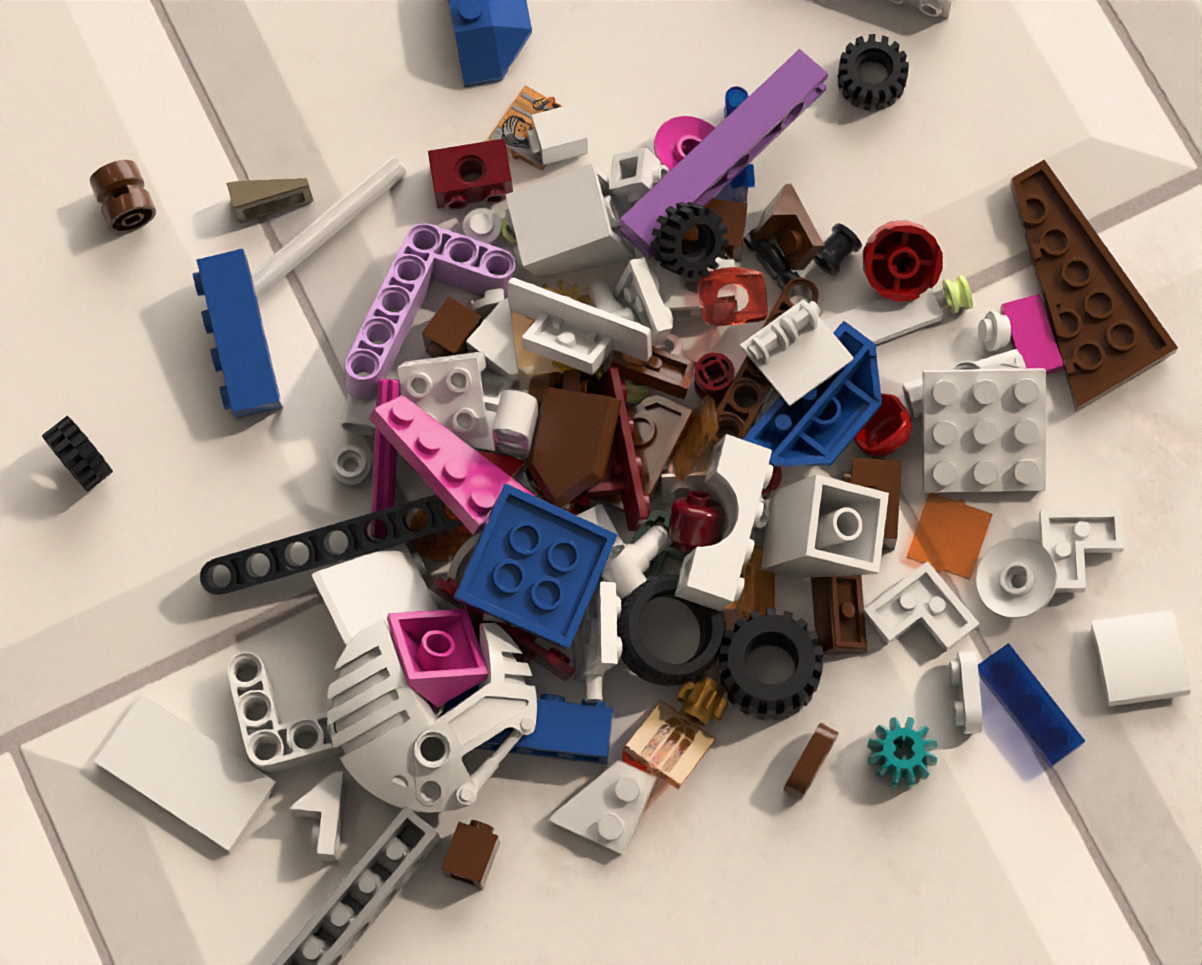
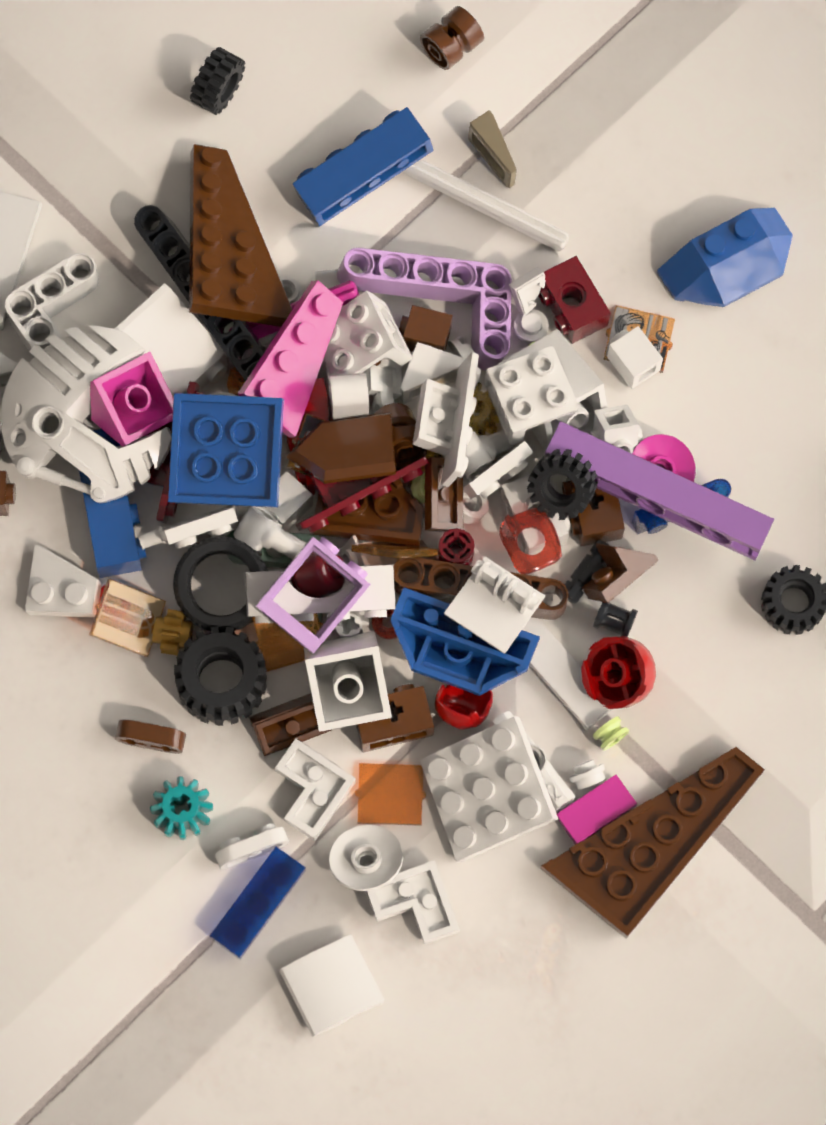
camera: 65 degrees right, 0 degrees up
none -> reddish brown wing [189,144,292,327]
none -> lavender window [255,537,371,654]
none -> white bracket [484,346,579,446]
none -> white tile [509,267,545,316]

